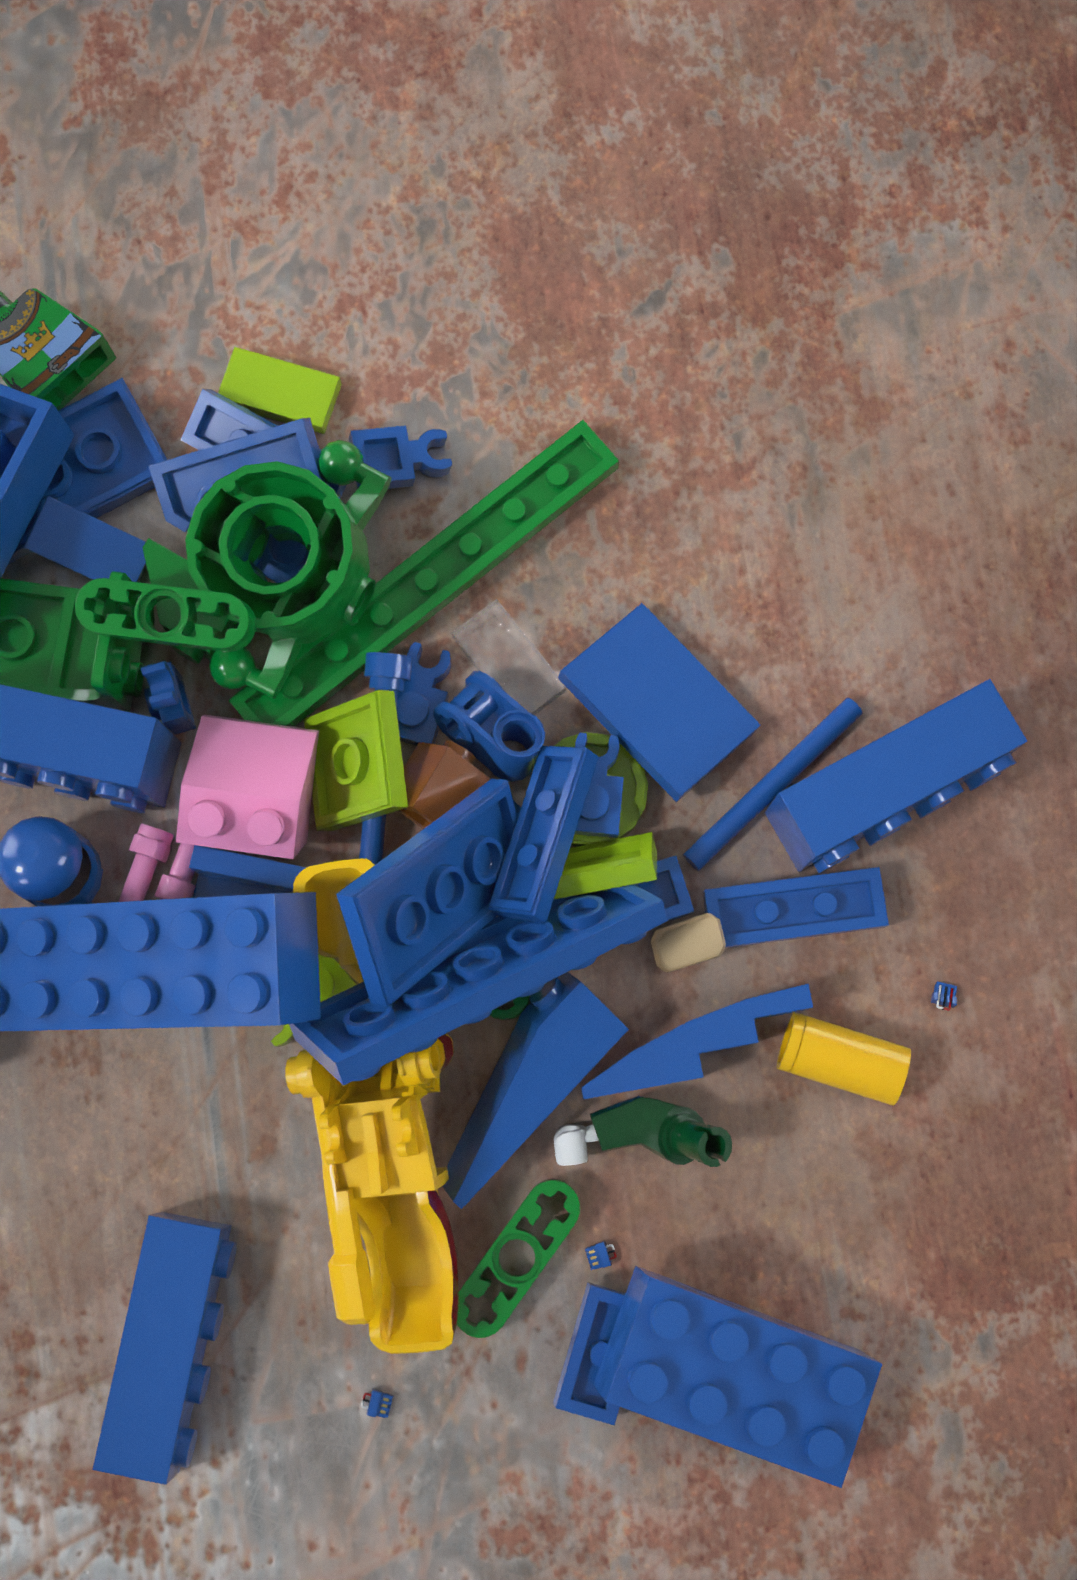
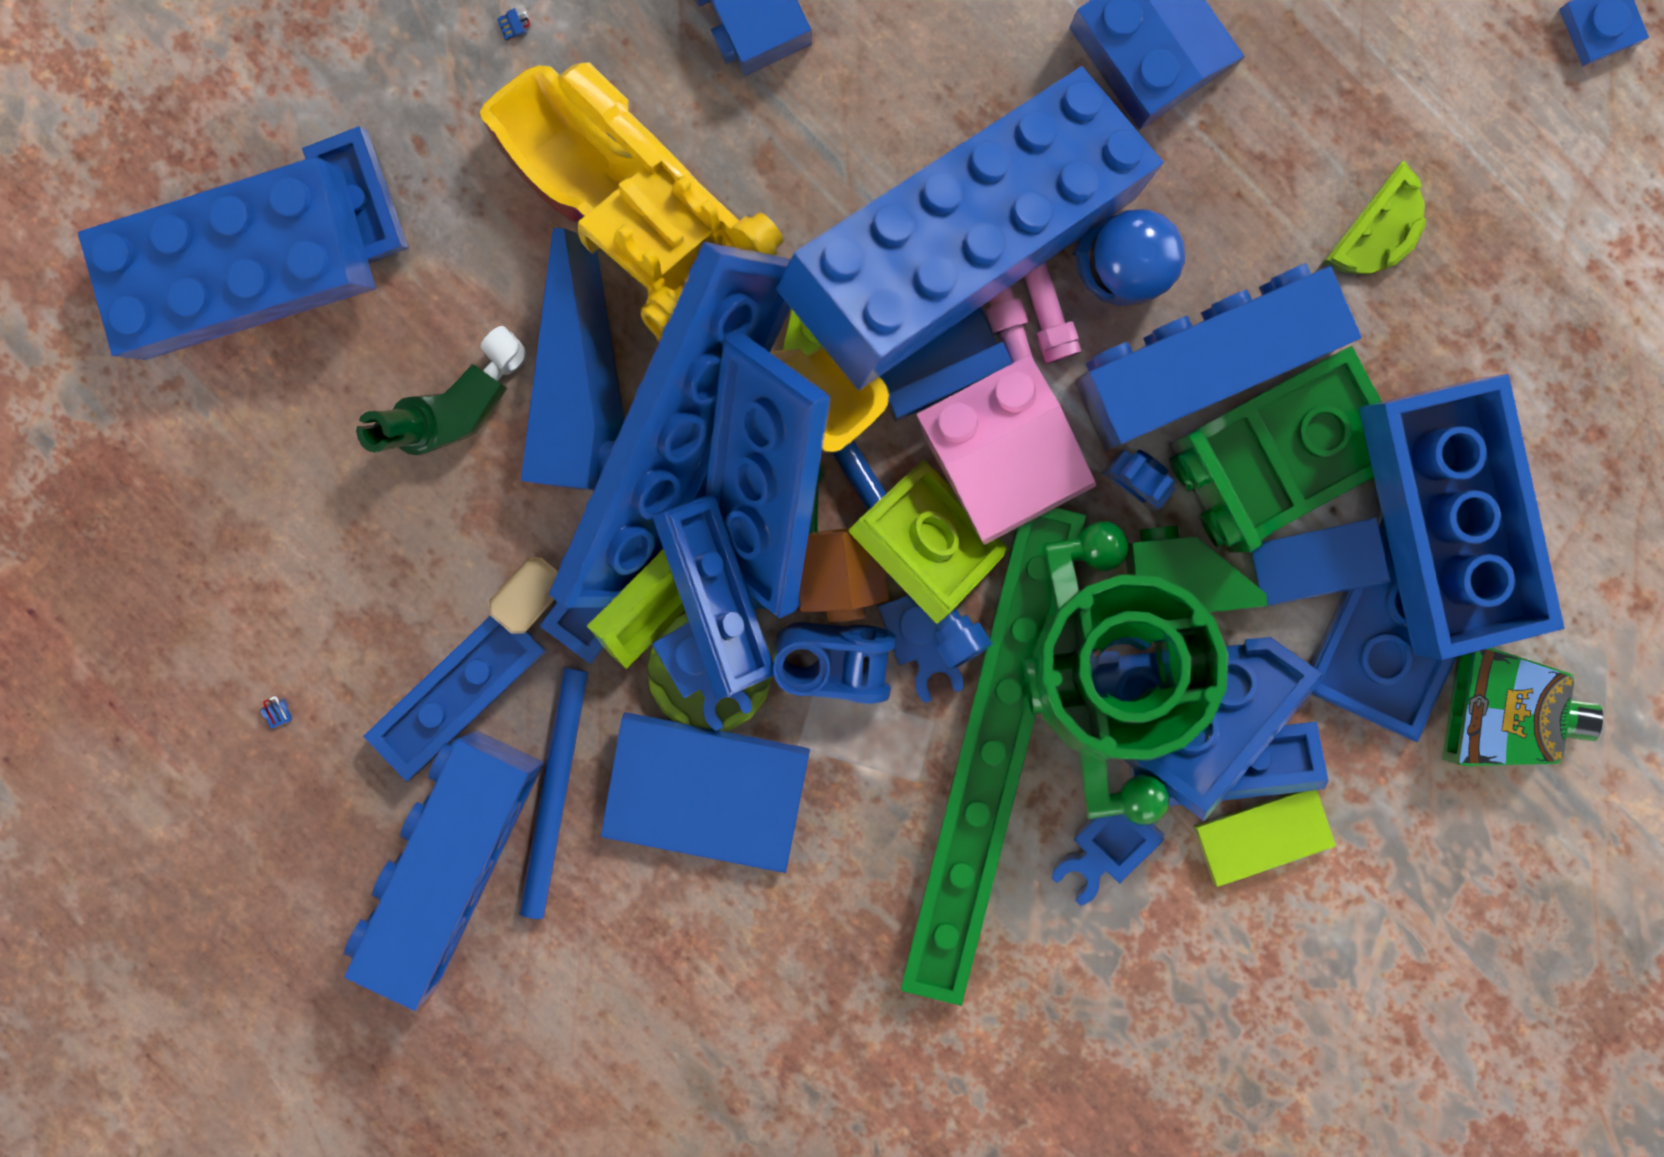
camera: 140 degrees right, 10 degrees up
green beam [75,578,256,652] -> none
green beam [457,1179,580,1338] -> none
blue slope [581,984,813,1099] -> none
blue piece [585,1241,617,1270] -> none
yellow pin [777,1012,911,1106] -> none

